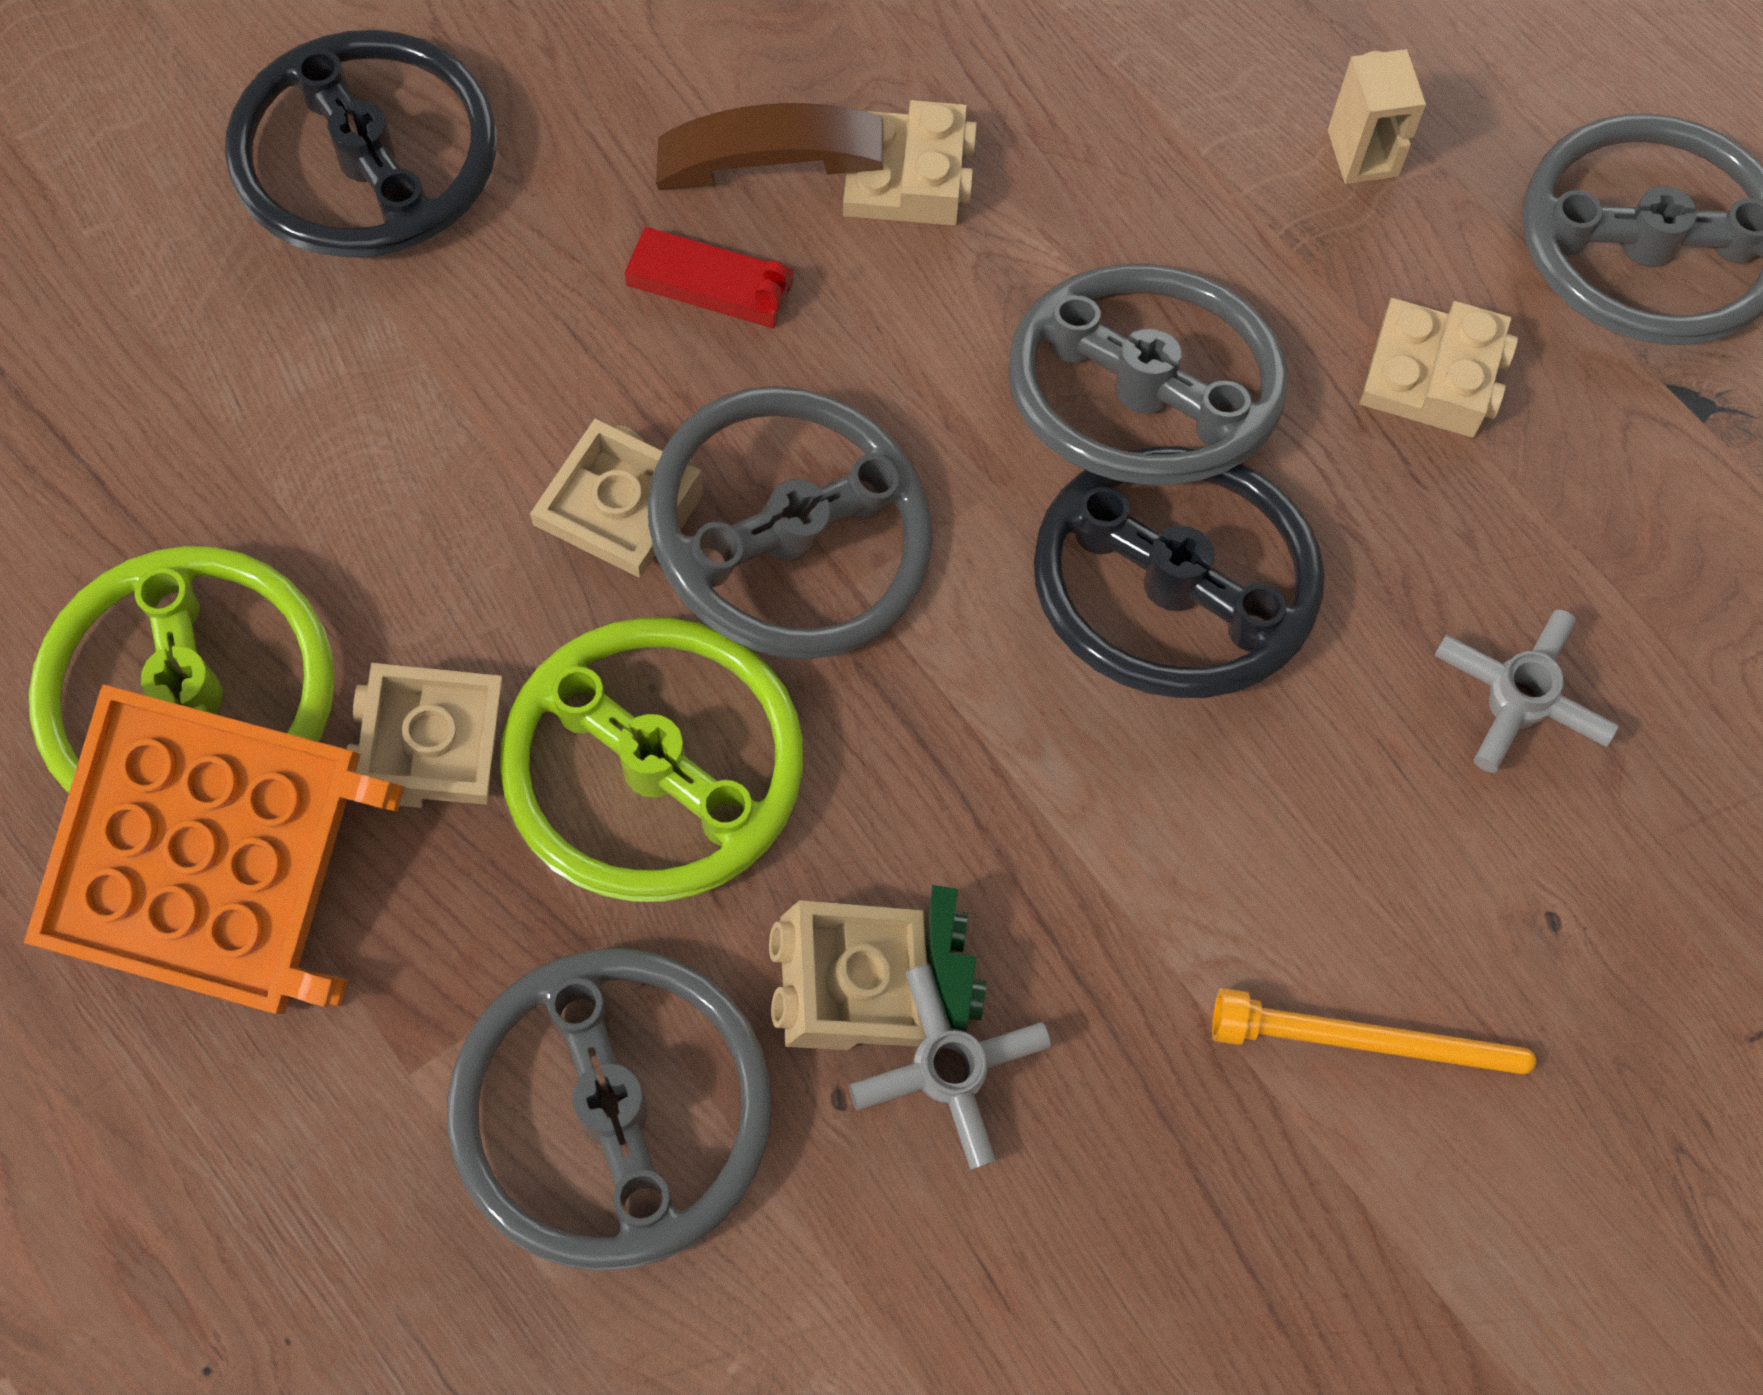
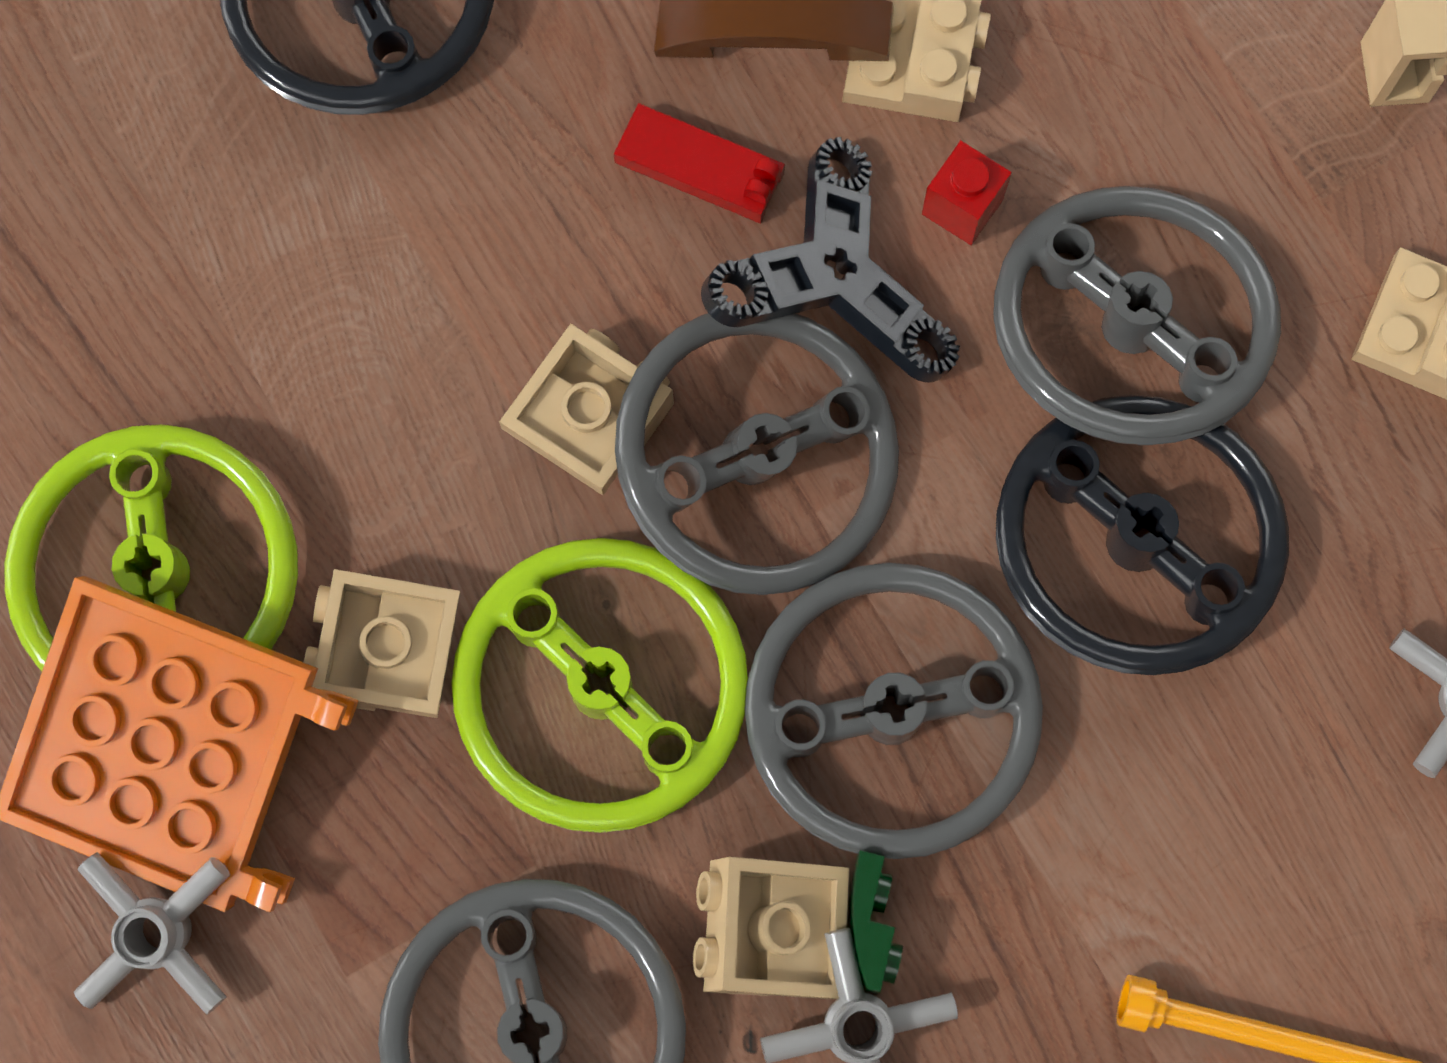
camera: 10 degrees right, 10 degrees up
none -> light grey bar [74,852,230,1015]
none -> black piece [701,137,960,383]
none -> dark grey piece [745,563,1043,859]
none -> red brick [921,140,1012,246]

